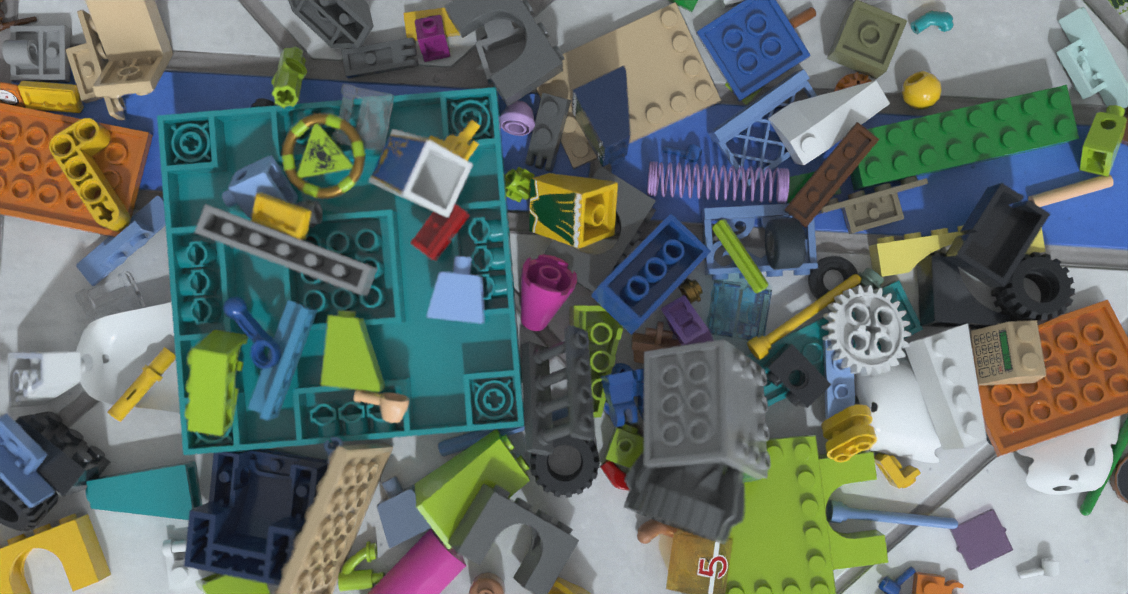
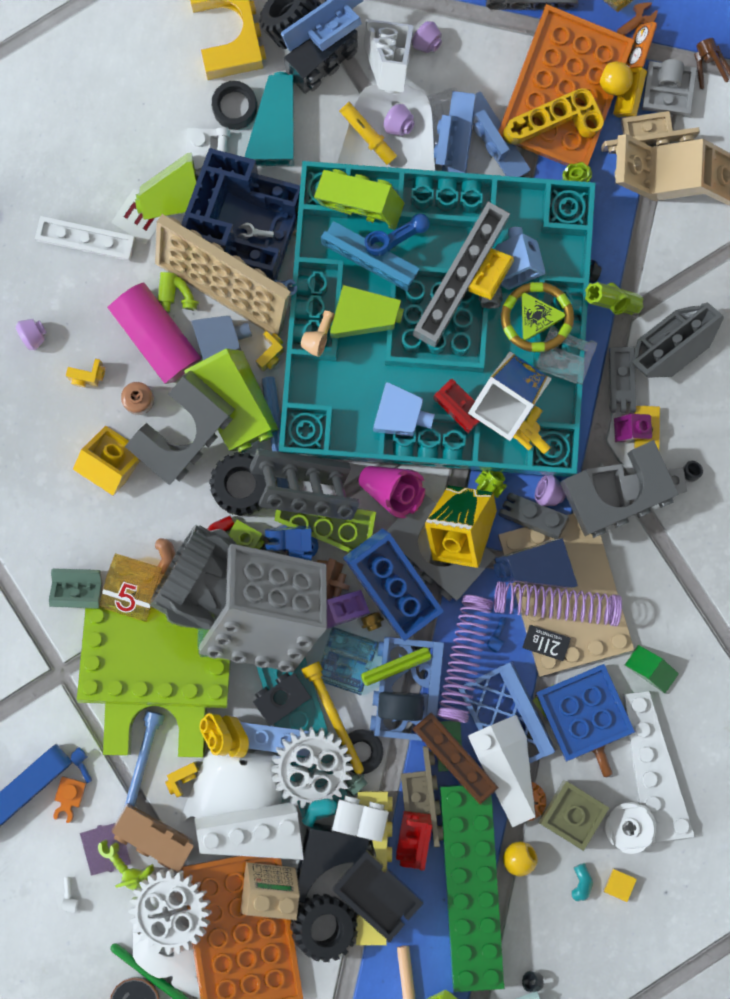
camera: 100 degrees right, 5 degrees down
none -> lime piece [98,840,154,890]
none -> medium nougat wedge [112,803,194,873]
none -> white gear [128,869,212,955]
none -> black tyre [211,81,257,130]
none -> white hand [238,223,274,240]
none -> yellow bracket [256,331,284,372]
none -> teal arm [302,799,337,827]
none -> white brick [332,796,389,842]
none -> lavender cone [384,104,415,136]
none -> red hinge [396,811,432,871]
none -> lavender cone [412,21,442,53]
none -> medium blue bracket [434,91,477,173]
none -> lavender piece [494,581,622,627]
none -> black hinge [522,971,544,992]
none -> black sticker [523,625,571,661]
none -> lime plate [562,162,592,182]
none -> yellow piece [600,61,633,96]

